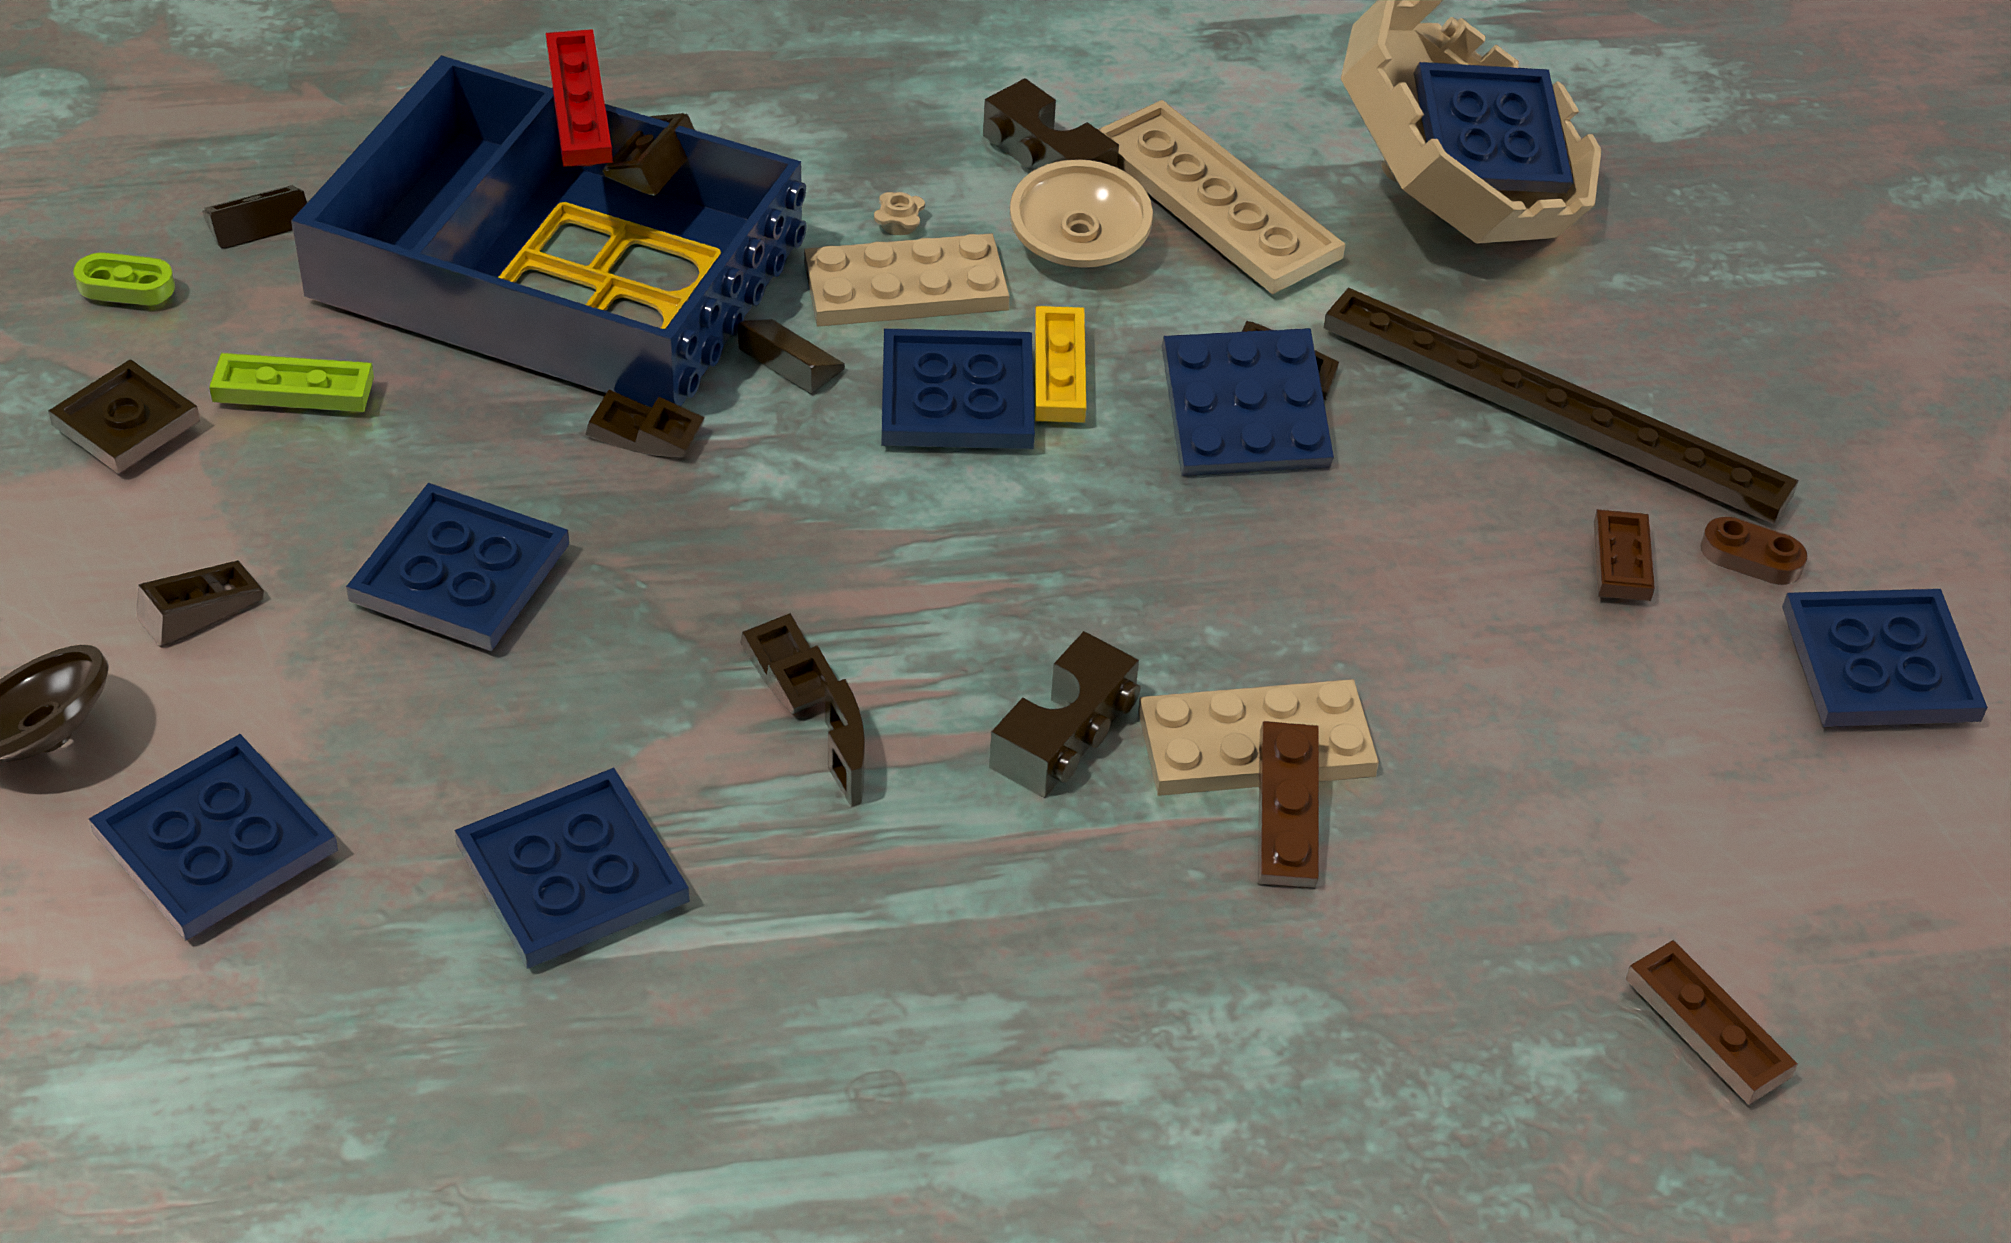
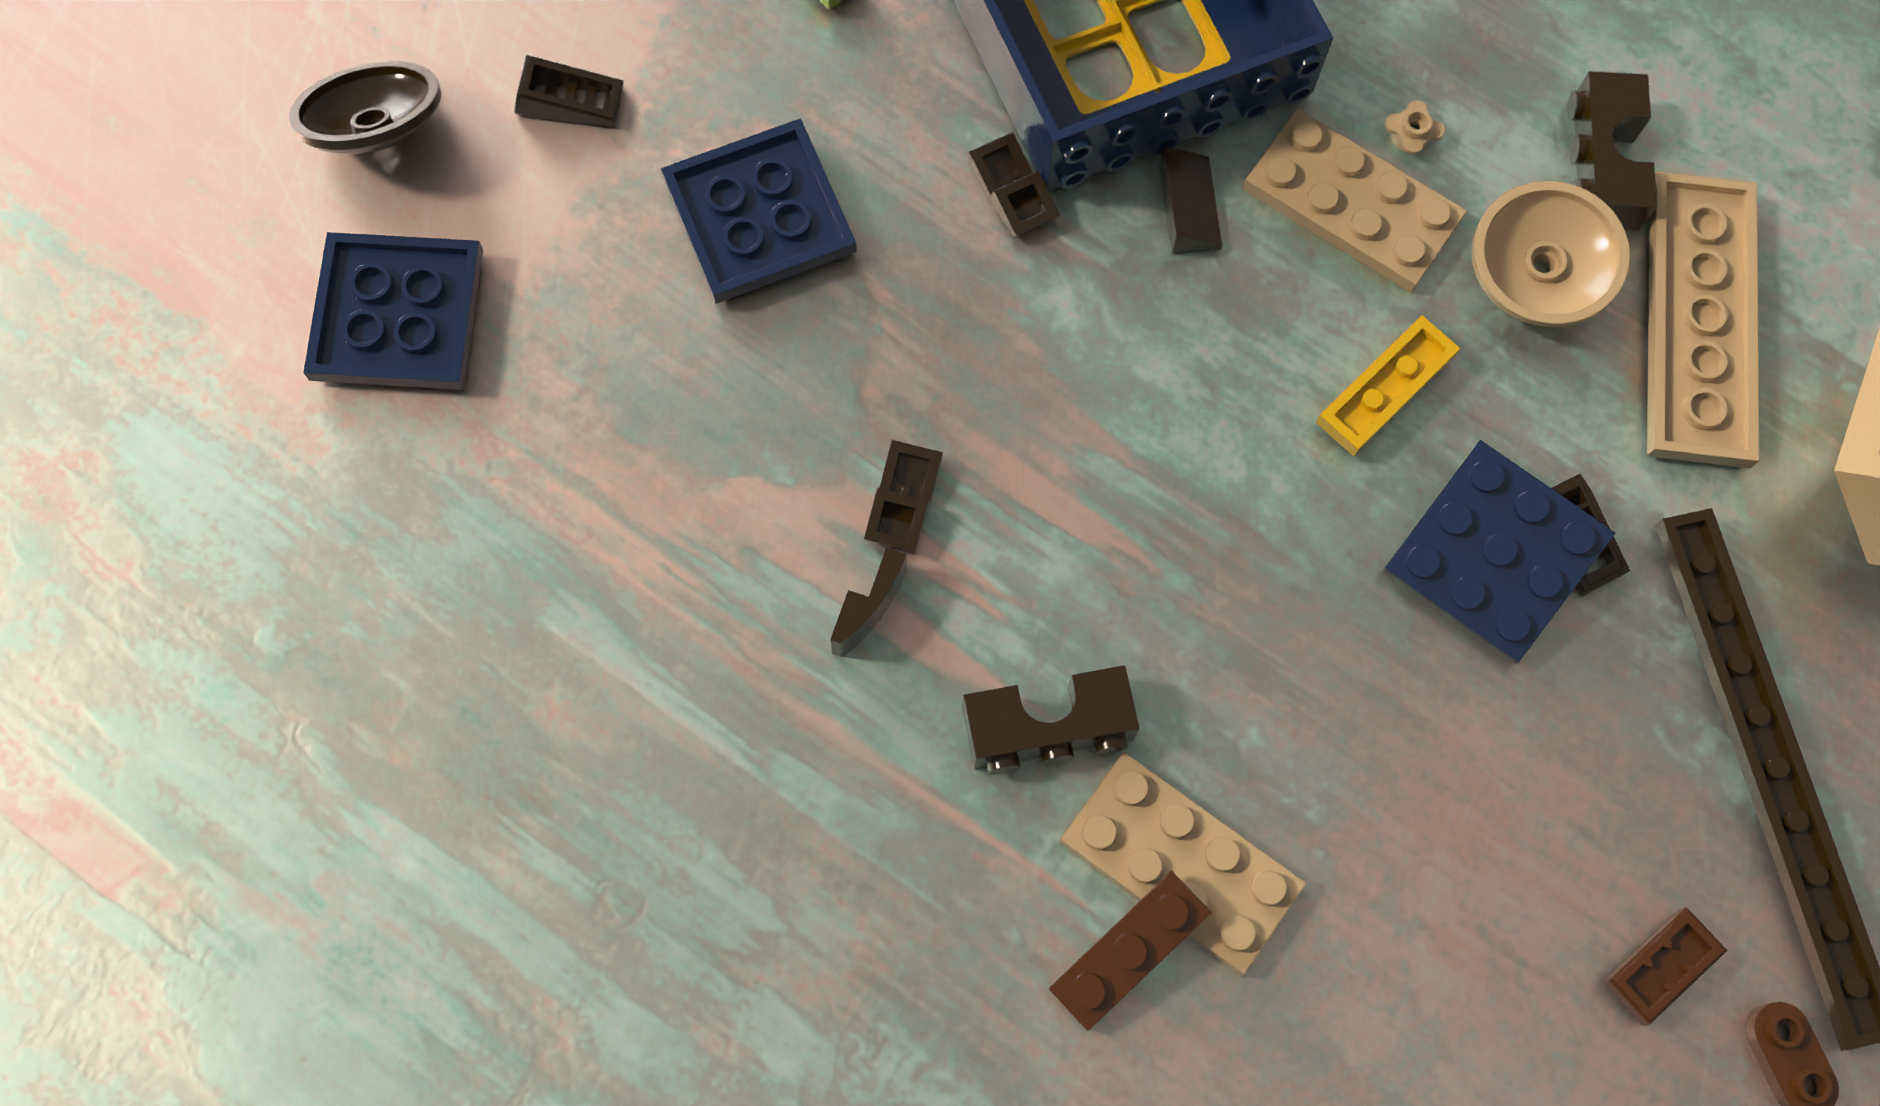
camera: 45 degrees right, 25 degrees up
dark blue plate [455,768,690,969] -> none
dark blue plate [881,328,1035,449] -> none

